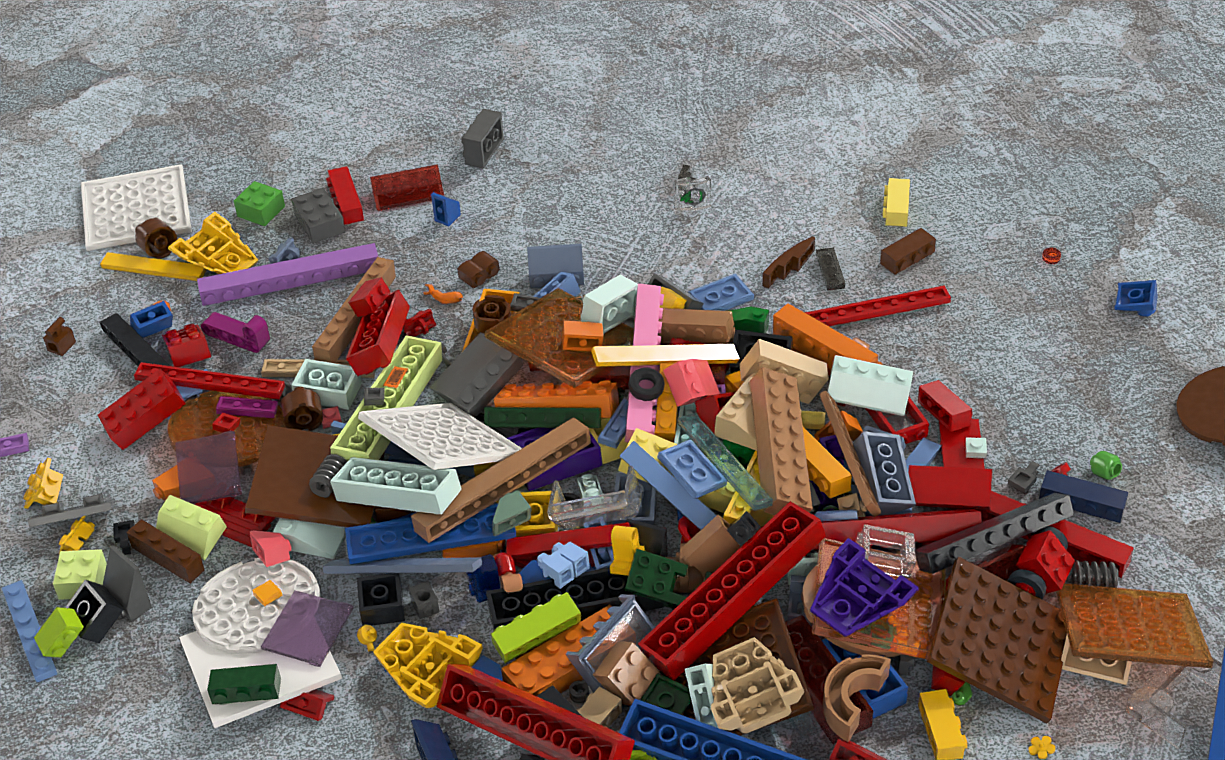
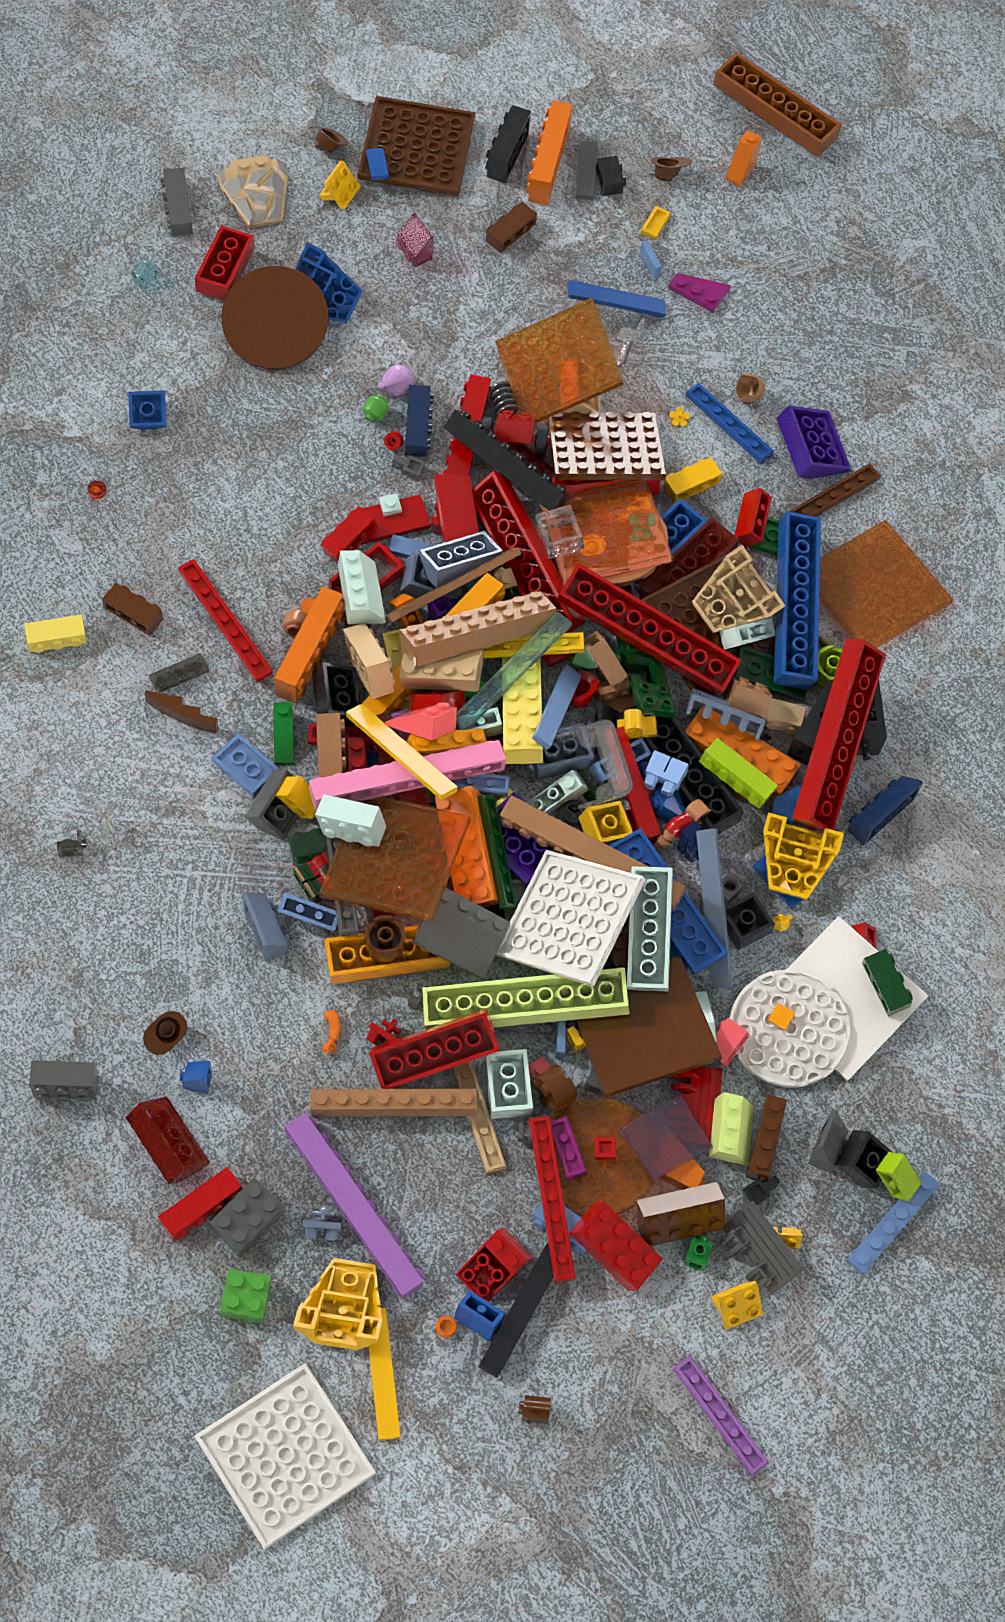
camera: 120 degrees left, 20 degrees up
yellowish green brick [53,549,107,600] -> none
reddish brown brick [135,218,177,259] -> none
magenta beam [201,312,270,353] -> none
clear purple piece [261,590,354,667] -> none
dark grey piece [309,454,347,498] -> none
red brick [348,277,391,317] -> none
dark grey tile [364,388,385,406] -> none
sticker [383,366,408,388] -> none
reddish brown brick [457,251,500,288] -> none
sand green slope [492,490,531,537] -> none
orange brick [562,321,603,352] -> none
black tyre [628,368,664,401] -> none
medium blue tile [657,440,728,499] -> none
black window [727,511,761,546] -> none
dark purple wedge [810,538,919,637] -> none
medium blue tile [815,509,858,521] -> none
medium nougat brick [823,654,891,742] -> none
none -> reddish brown piece [143,1011,187,1055]
none -> lavender piece [378,364,414,396]
none -> reddish brown brick [637,1182,726,1246]
none -> green brick [684,1235,712,1271]

